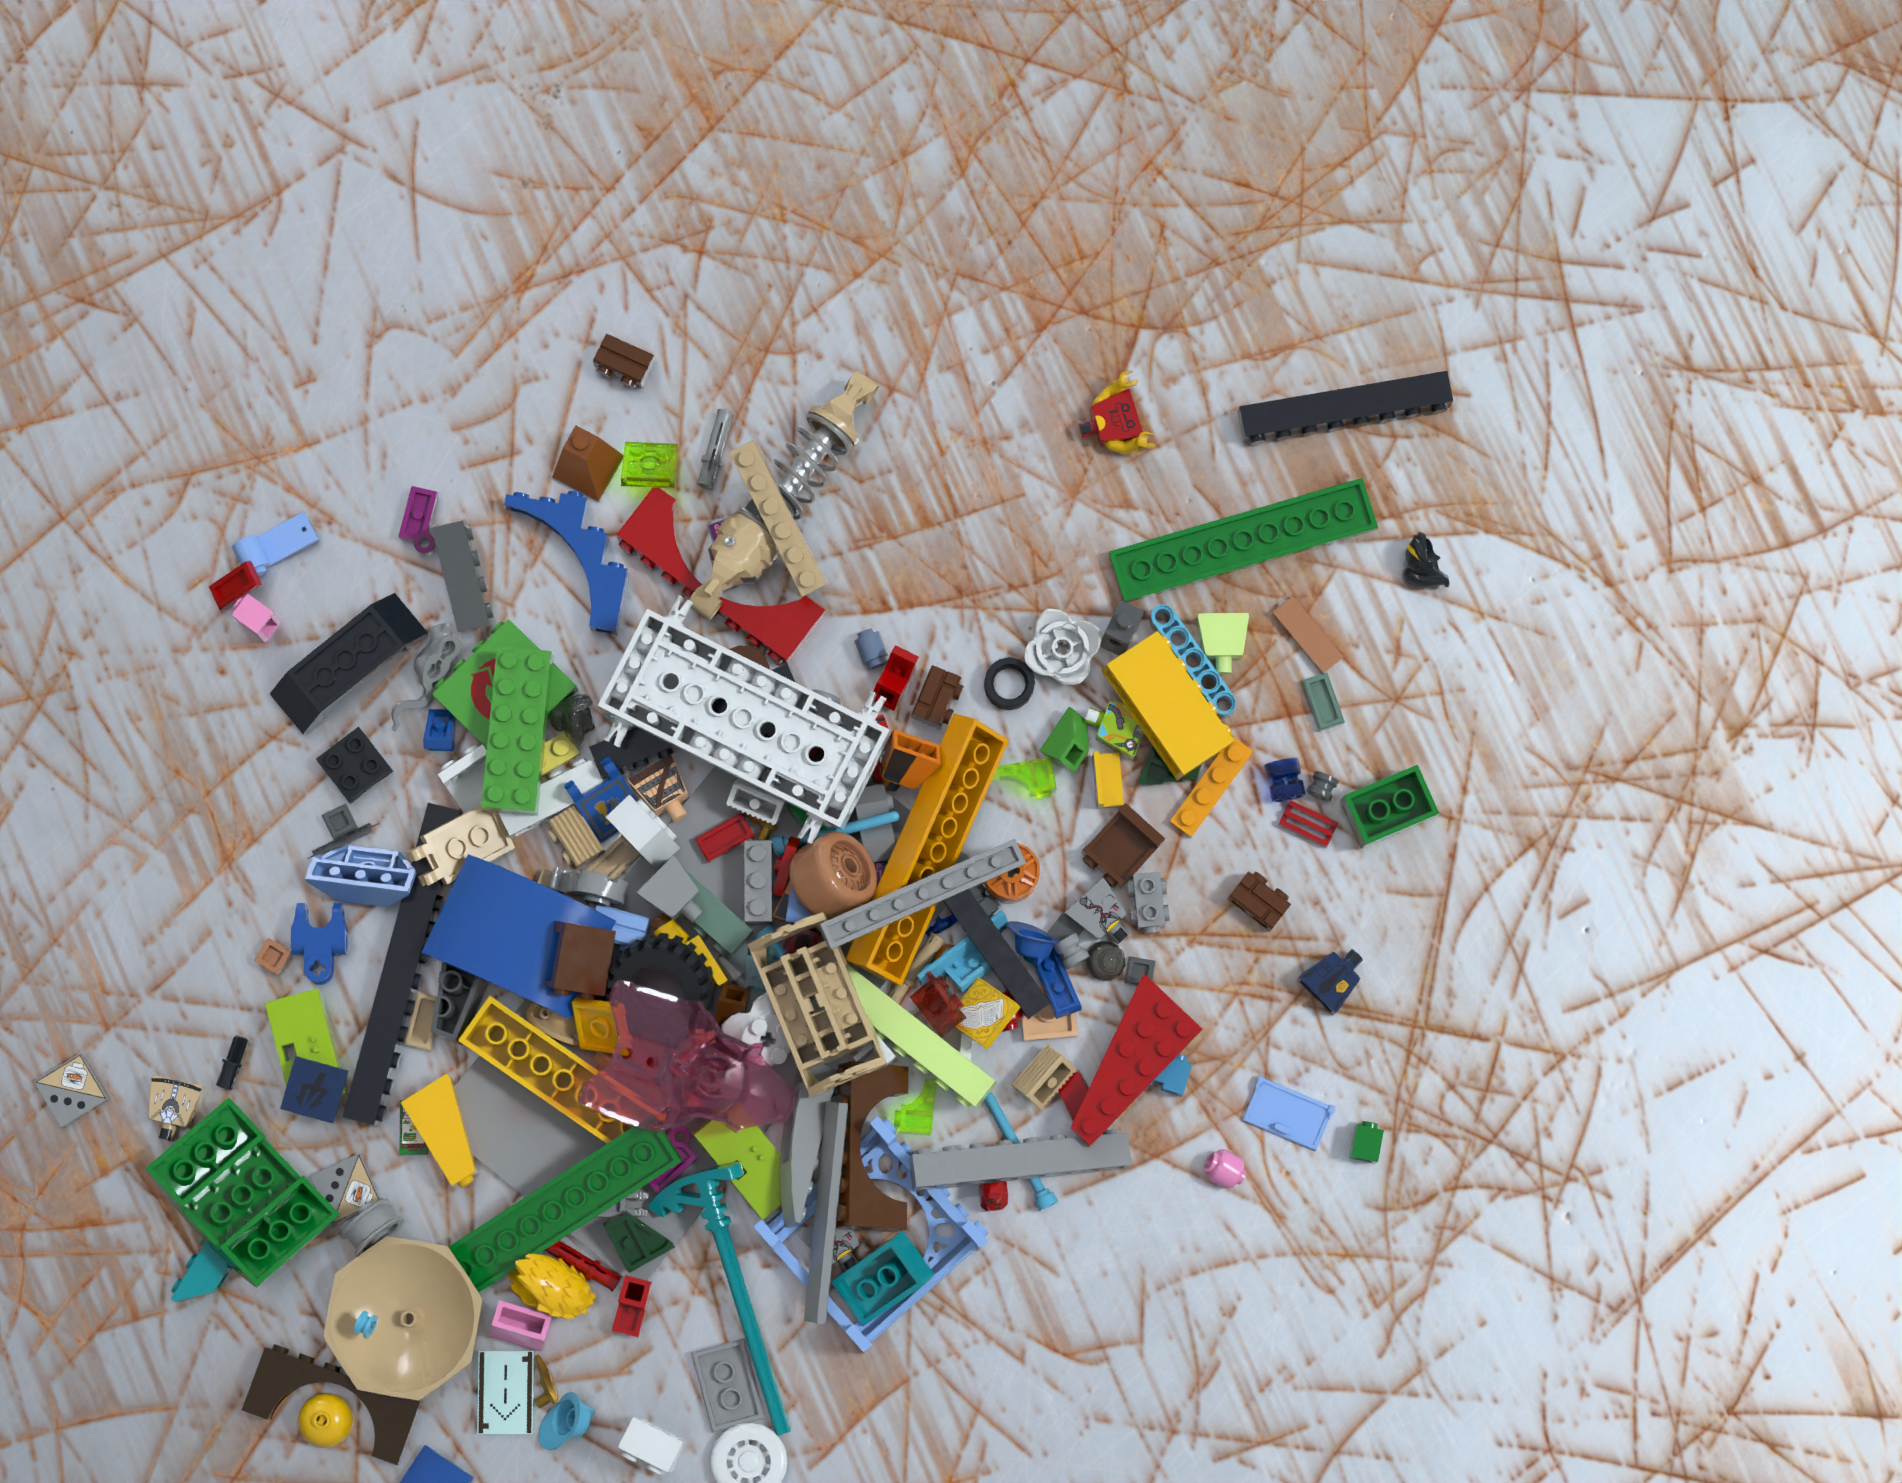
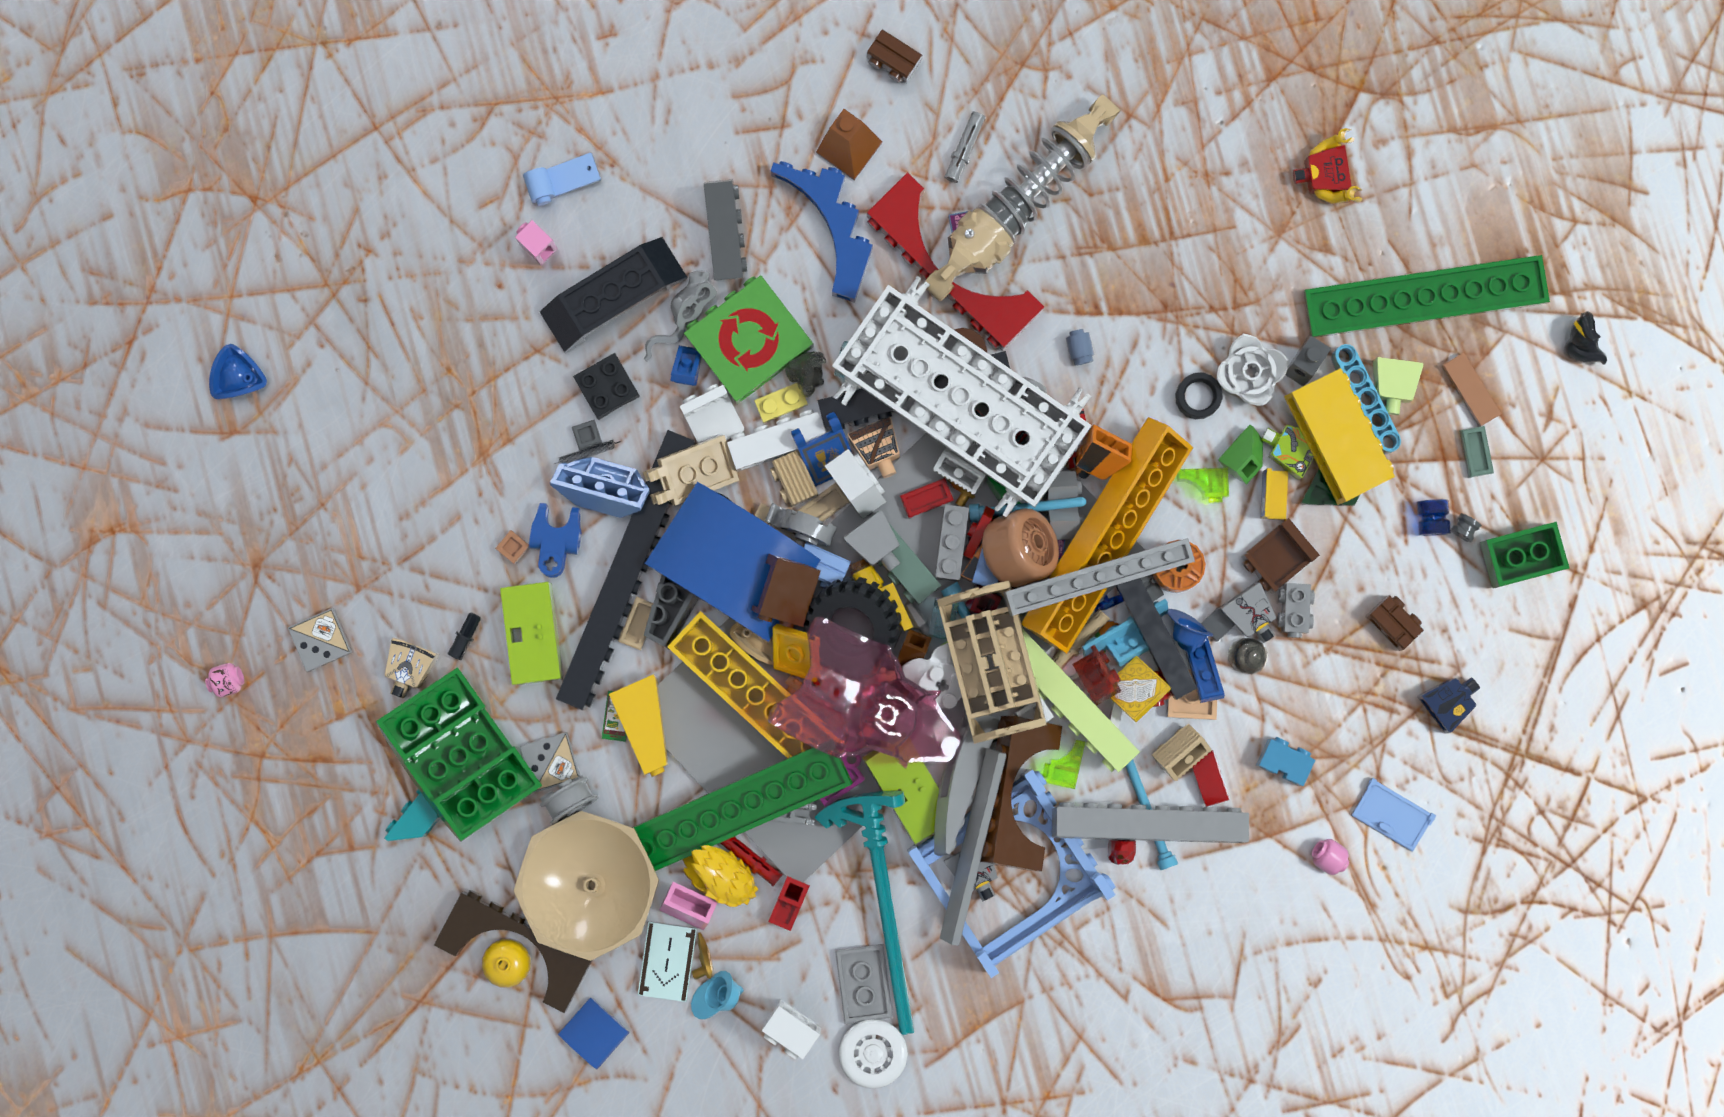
camera: 10 degrees right, 5 degrees up
red tile [209,561,262,610] -> none
dark blue tile [280,1056,349,1124] -> none
medium azure bush [354,1311,378,1339] -> none
magenta hinge [398,486,438,554] -> none
bright green brick [481,647,554,816] -> none
dark green wing [603,1211,675,1273] -> none
clear neon green plate [621,442,678,488] -> none
tan arch [729,440,829,597] -> none
teal slope [831,1230,935,1326] -> none
red brick [873,645,919,711] -> none
reddish brown brick [911,665,964,729] -> none
light grey wheel [1053,933,1090,970] -> none
red wing [1070,973,1203,1147] -> none
dark grey tile [1124,956,1156,986] -> none
light orange plate [1169,737,1254,838] -> none
black brick [1237,371,1453,445] -> none
red tile [1278,800,1338,848] -> none
green brick [1348,1121,1384,1164] -> none

